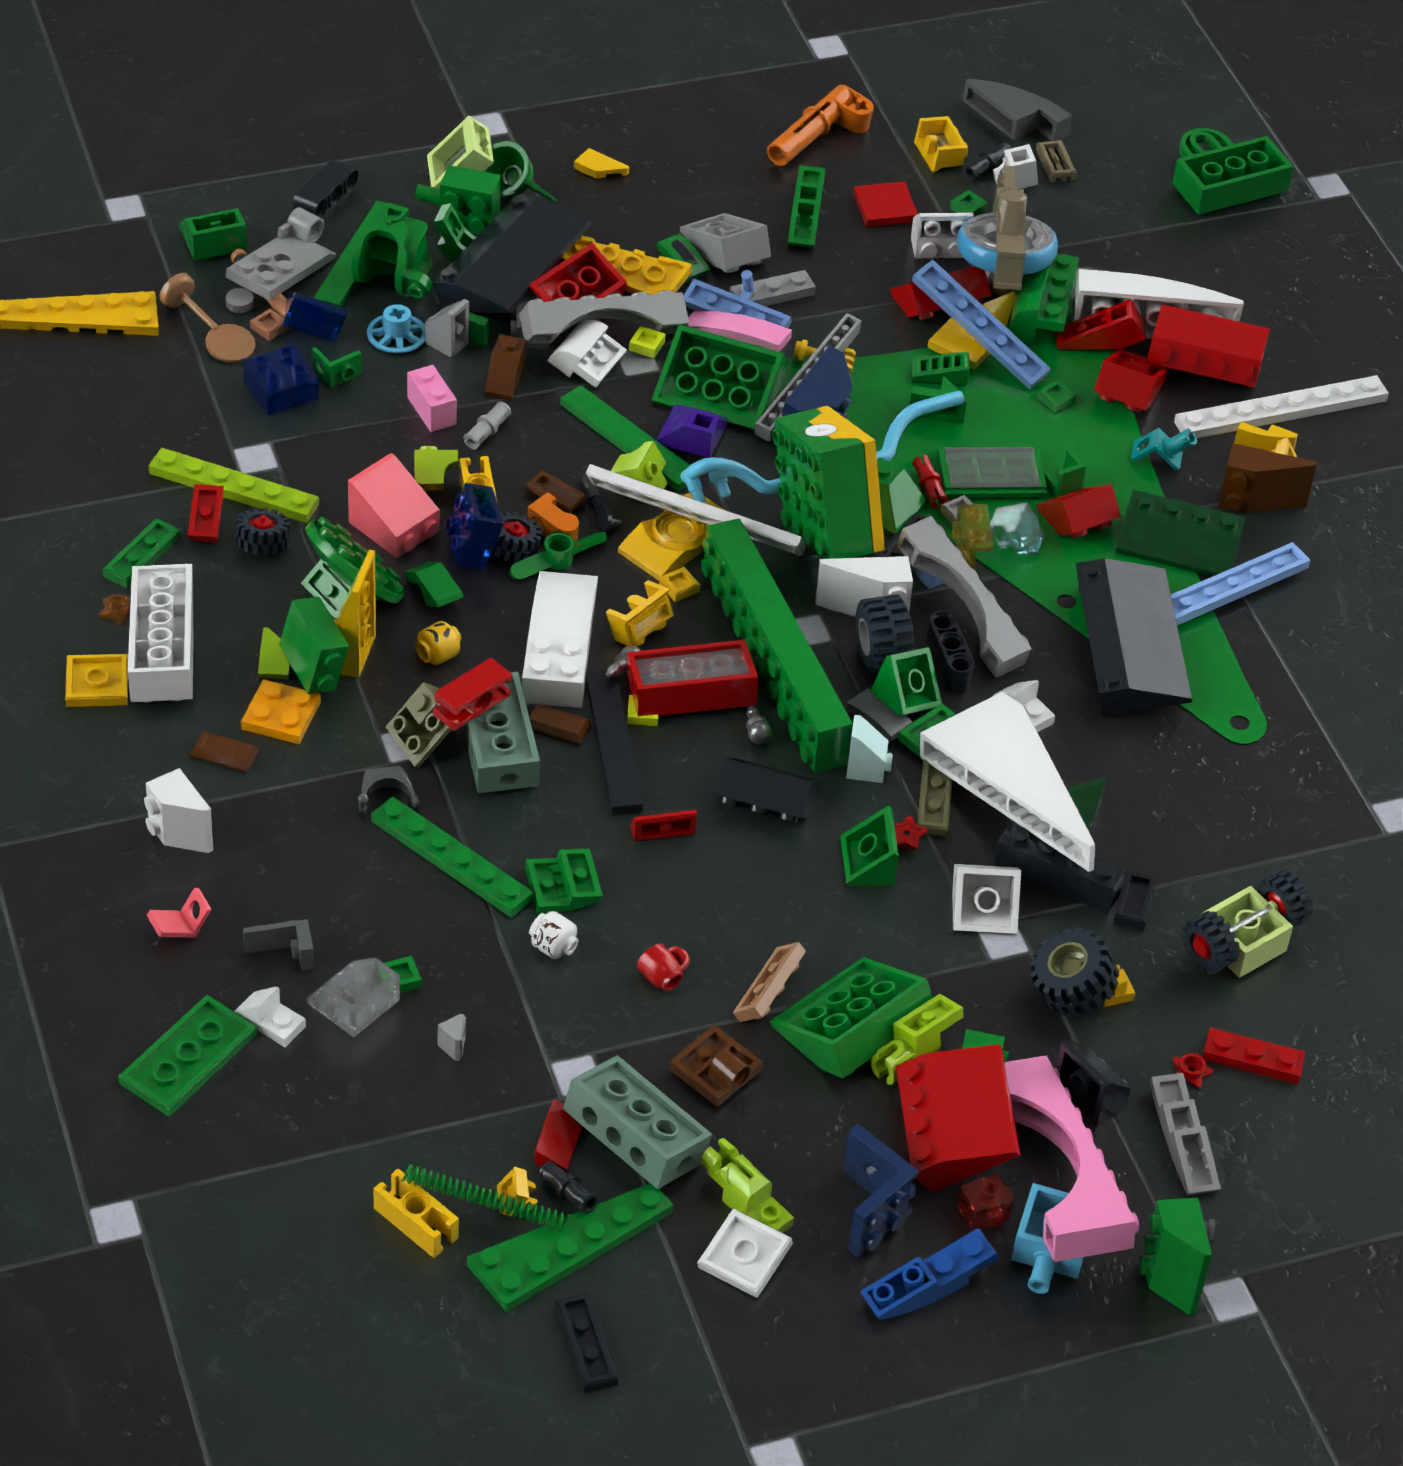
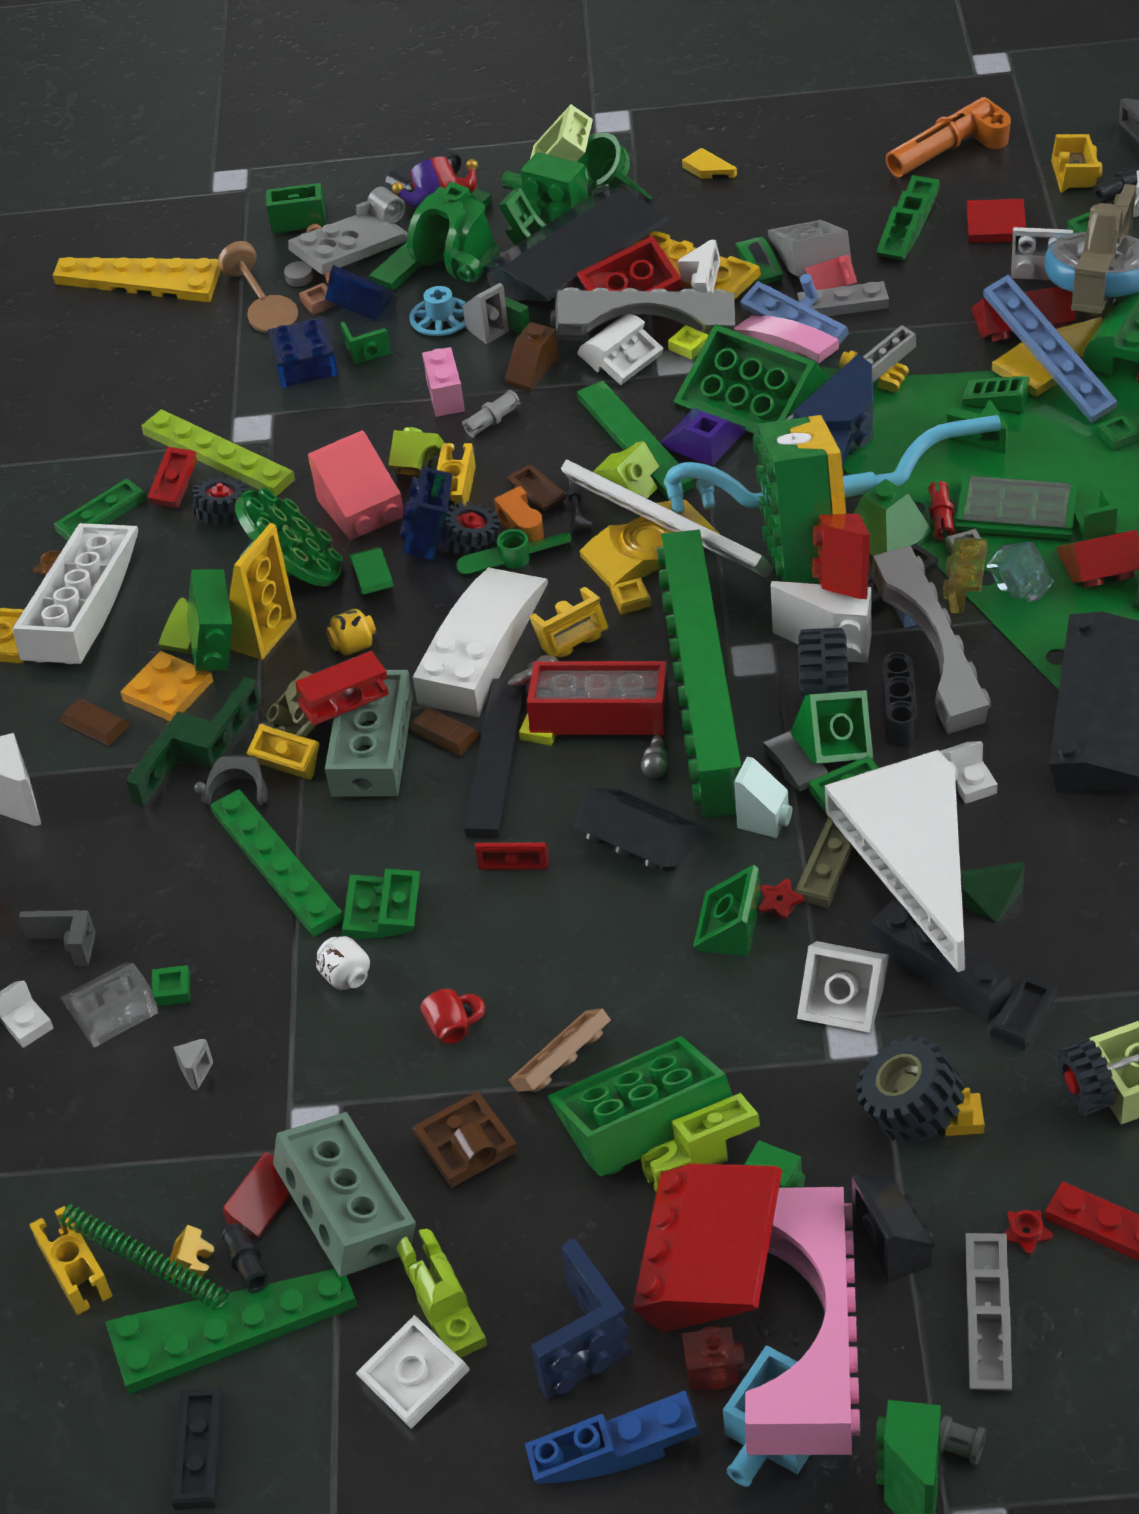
camera: 25 degrees right, 0 degrees up
none -> dark green bracket [126,677,262,807]
none -> yellow slope [246,724,319,780]
none -> piece [392,157,478,208]
none -> white slope [677,240,721,292]
none -> coral bracket [805,255,857,290]
none -> red slope [812,514,870,599]

